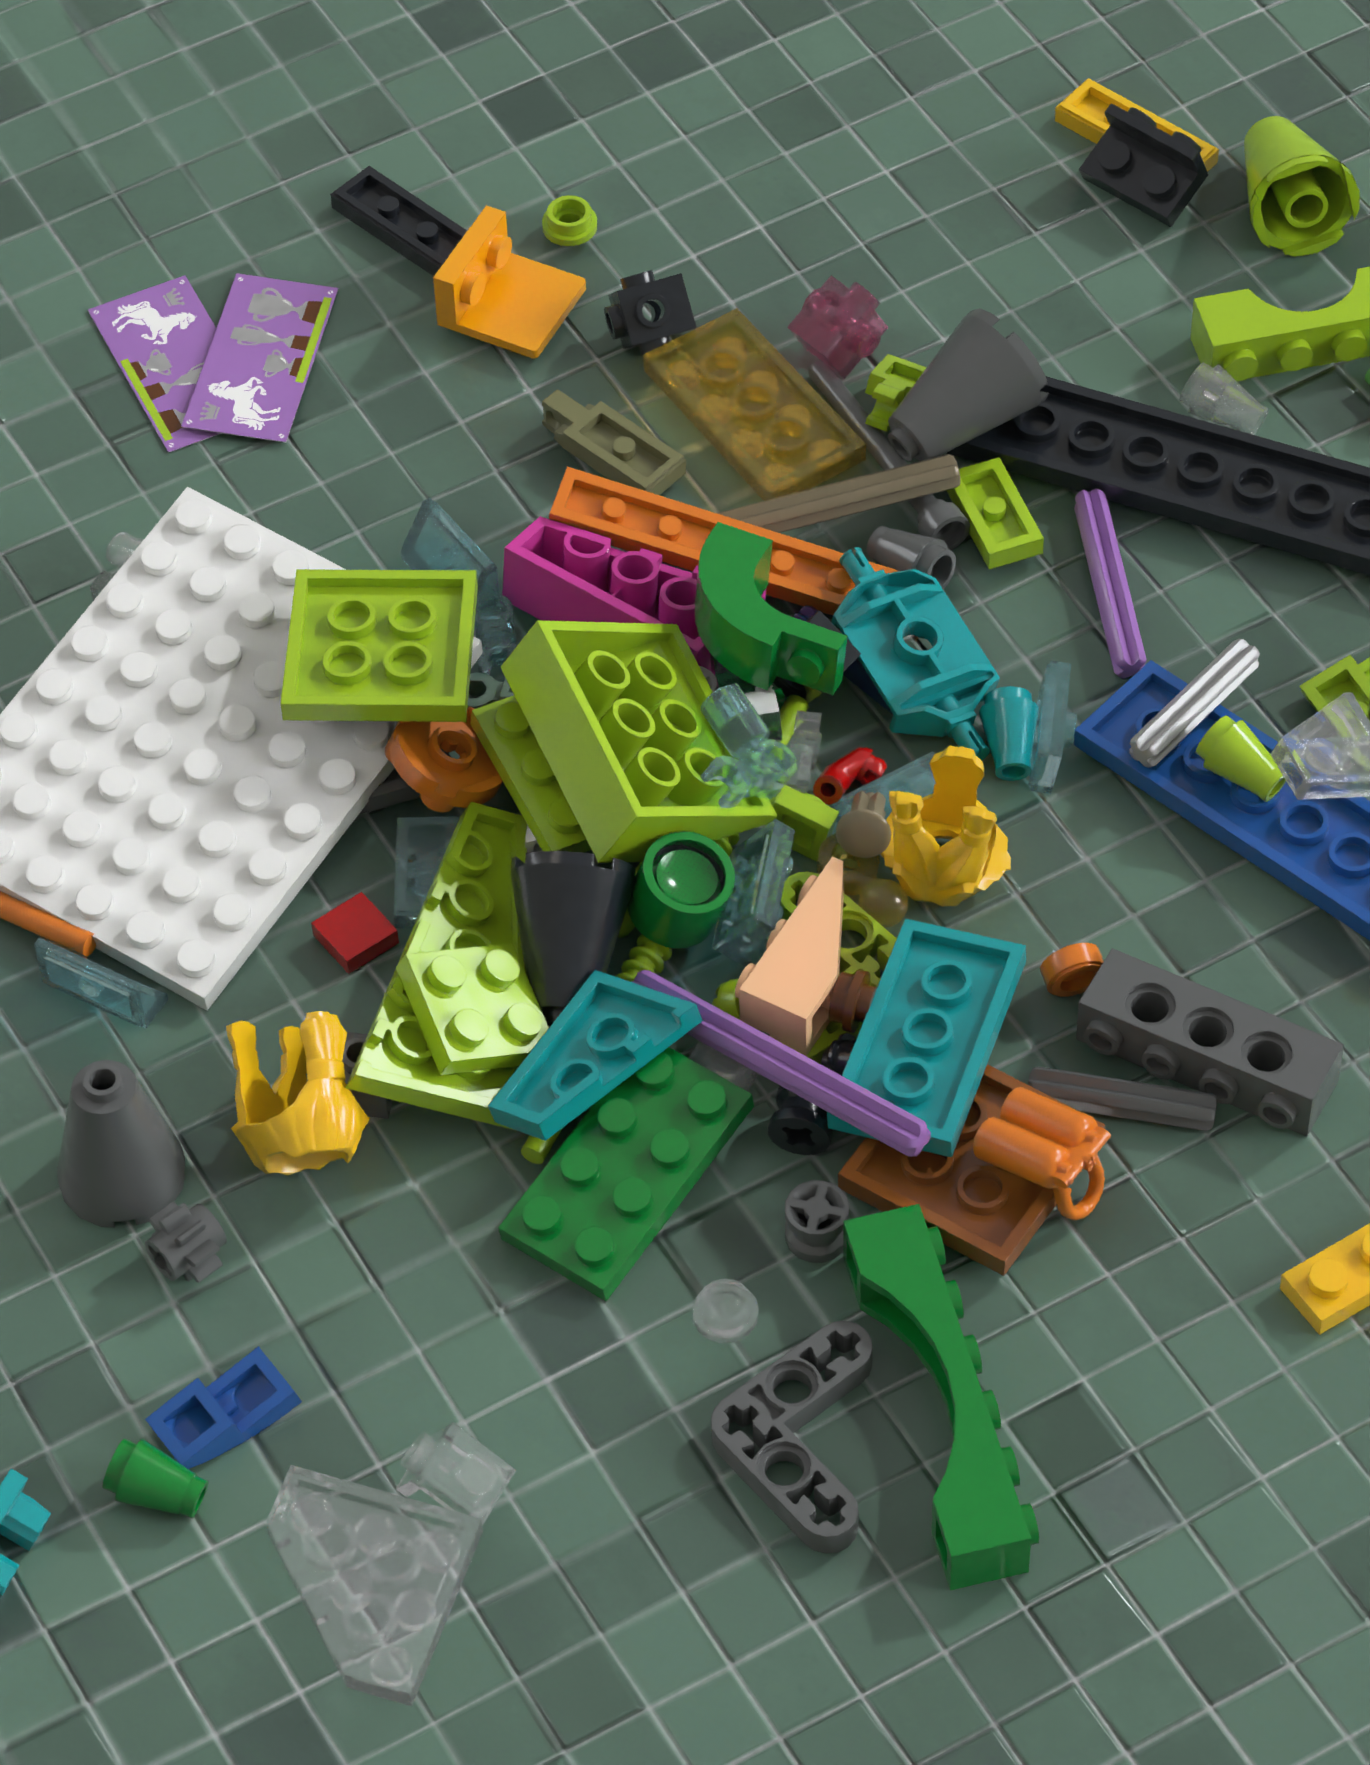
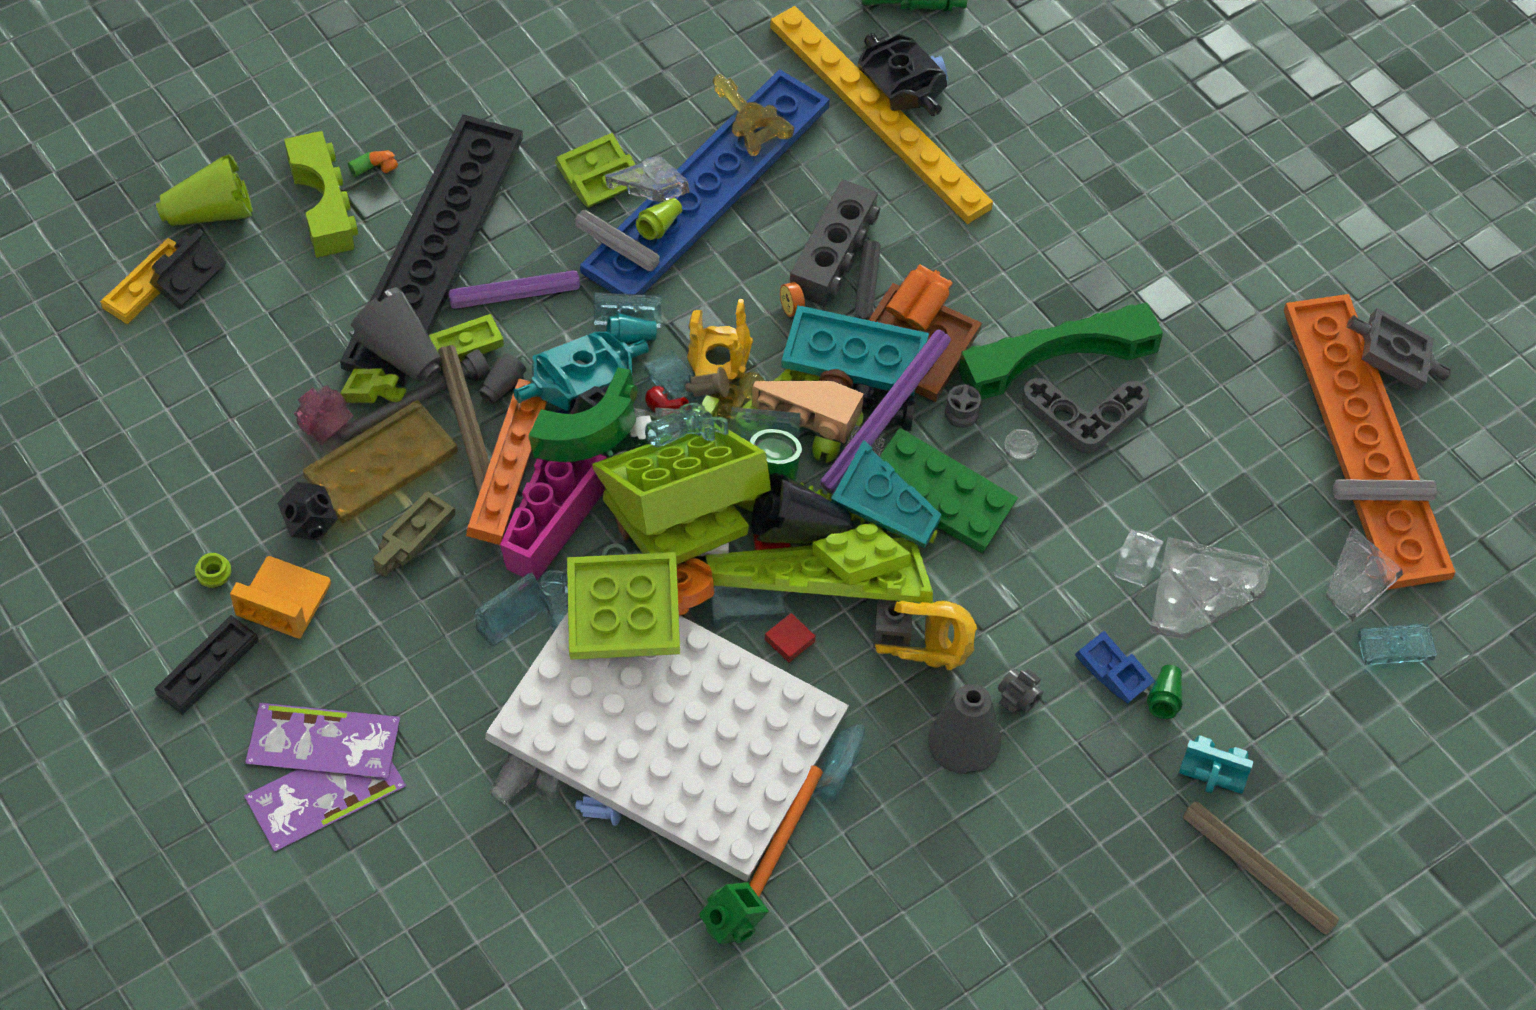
camera: 100 degrees left, 5 degrees up
clear cone [1179,362,1269,435] -> none

